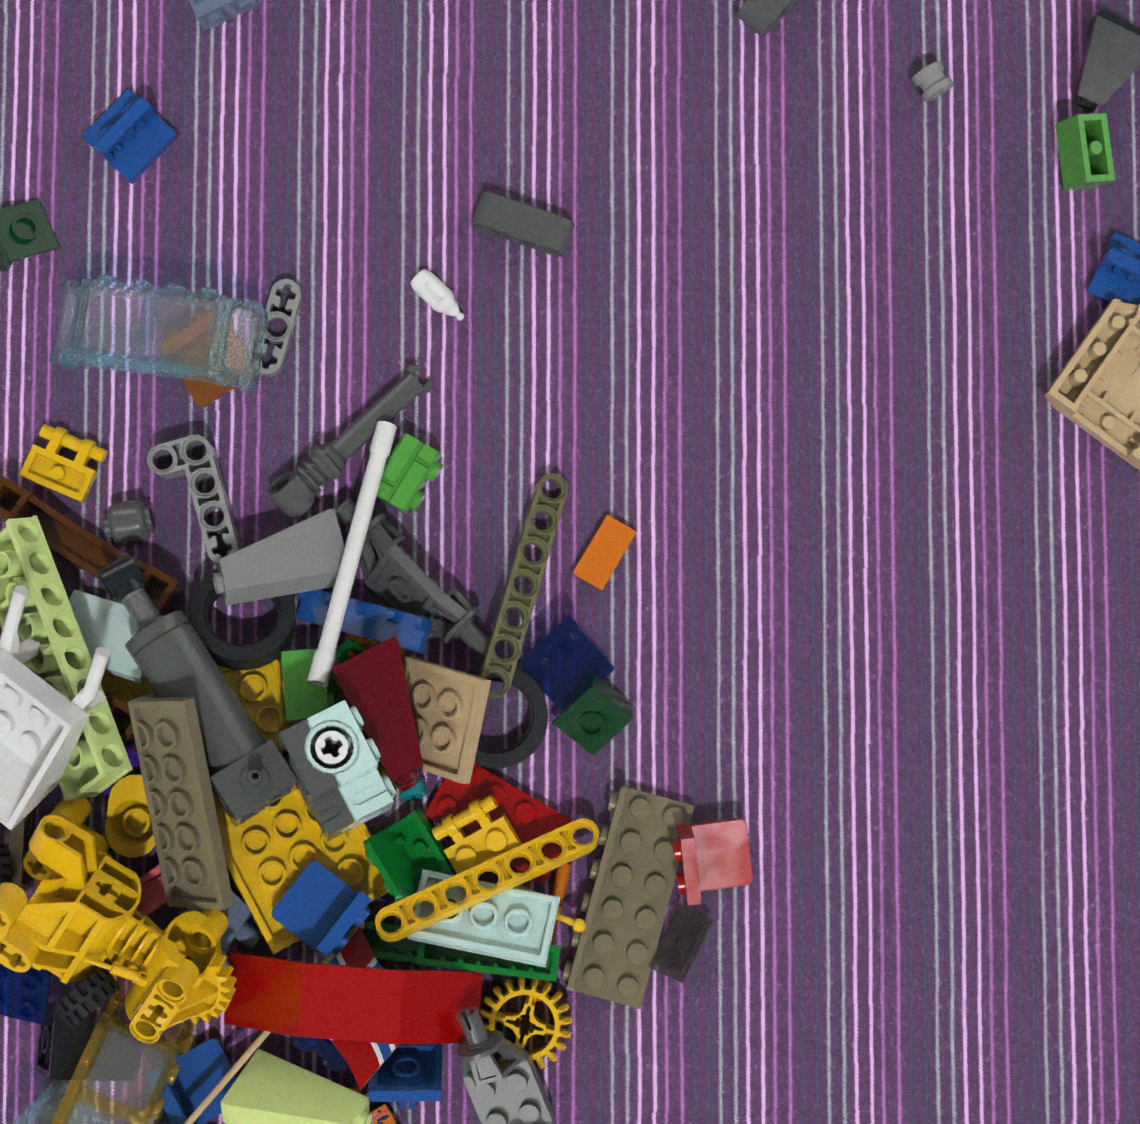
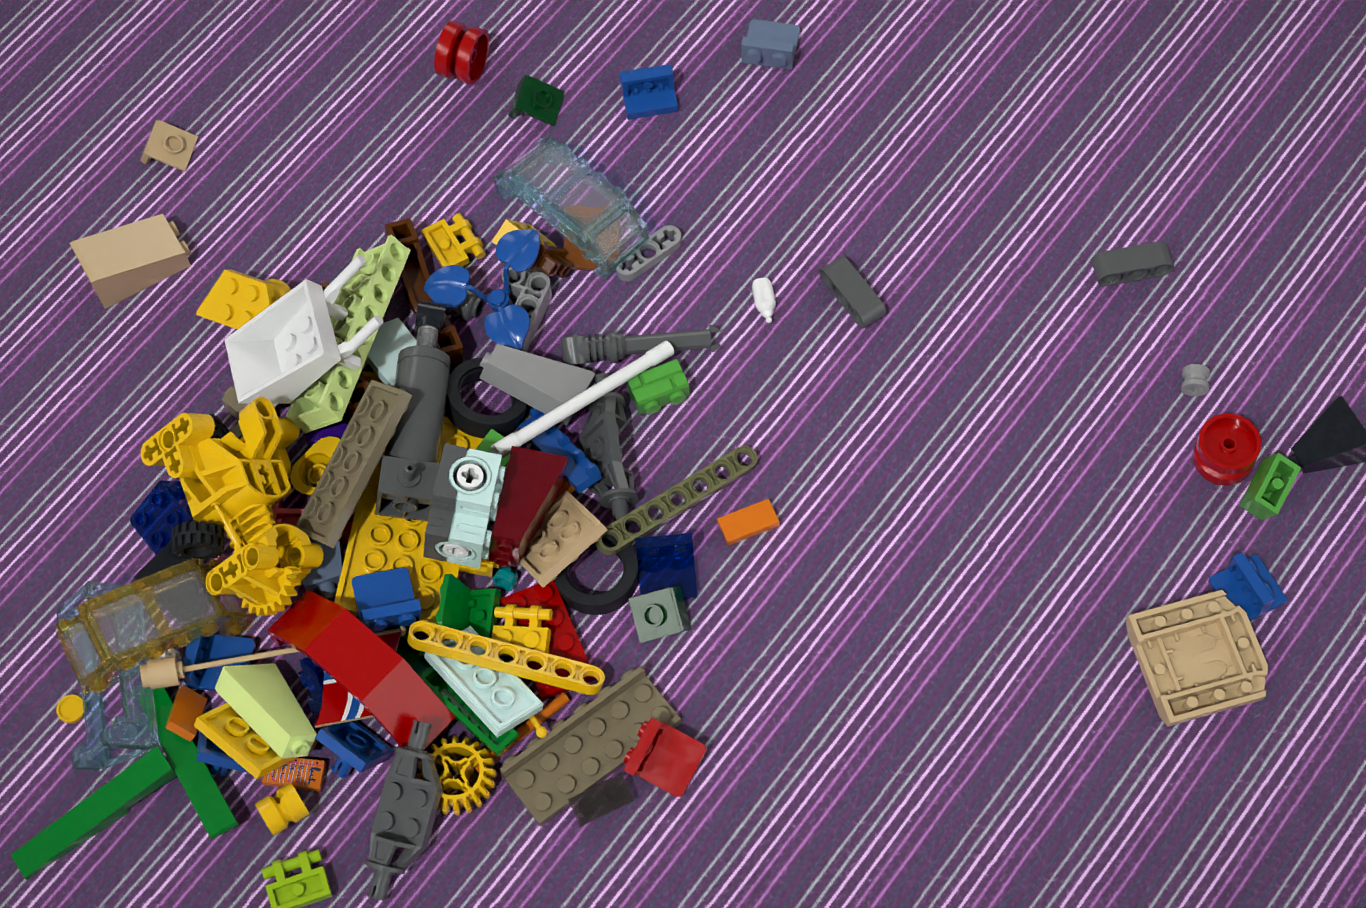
camera: 40 degrees right, 20 degrees down
none -> blue plant [424,229,540,351]
none -> reddish brown hips [492,219,573,278]
none -> red wheel [1193,413,1261,486]

